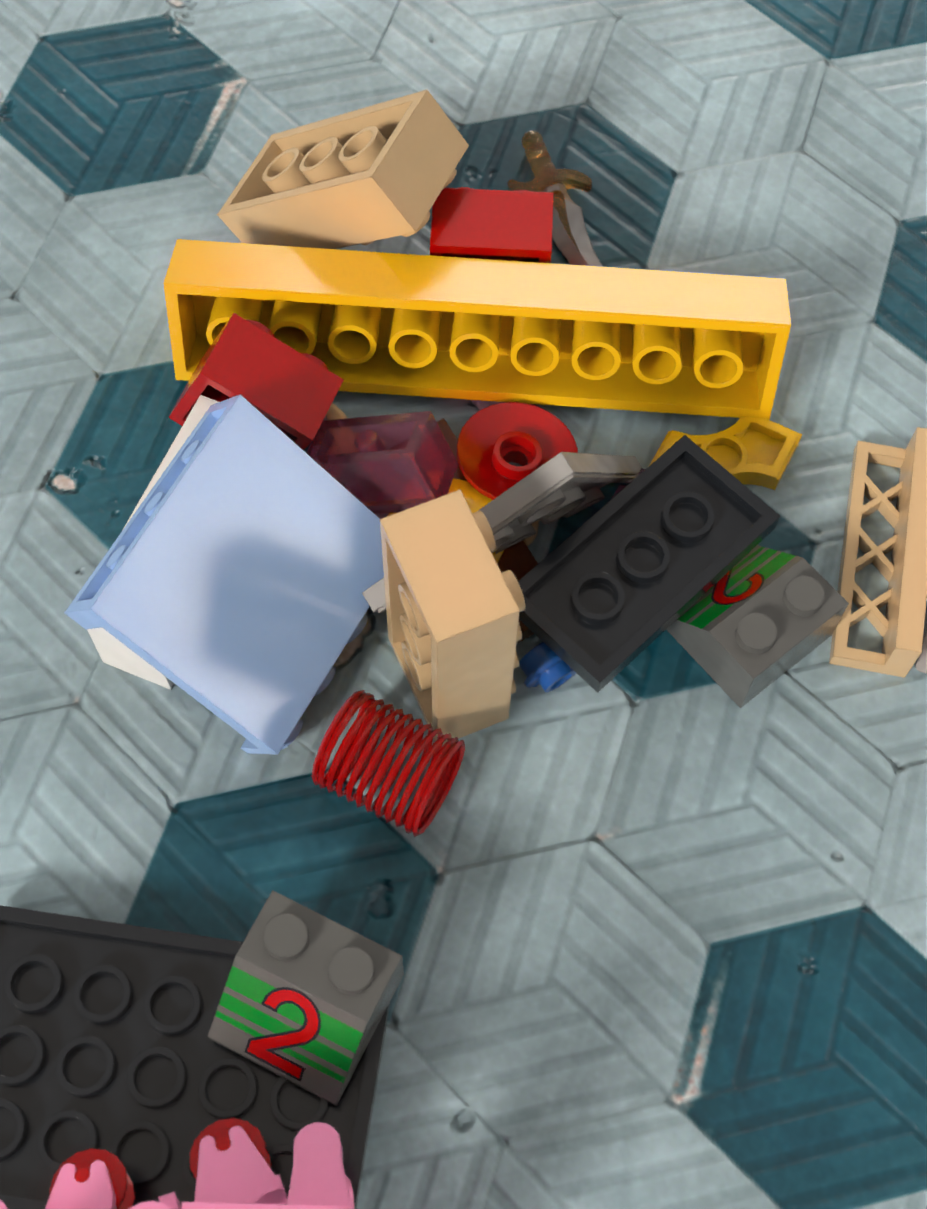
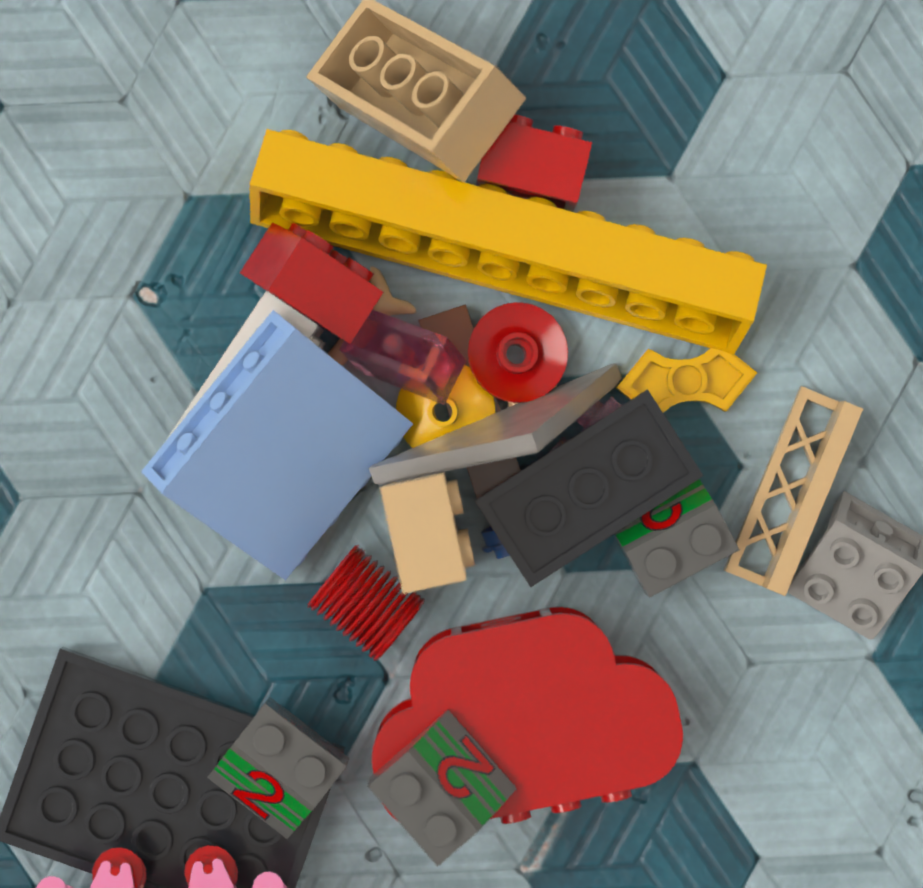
camera: 15 degrees right, 25 degrees up
piece [507,130,603,267] -> none
none -> dark grey slope [368,709,517,867]
none -> red brick [372,607,683,824]

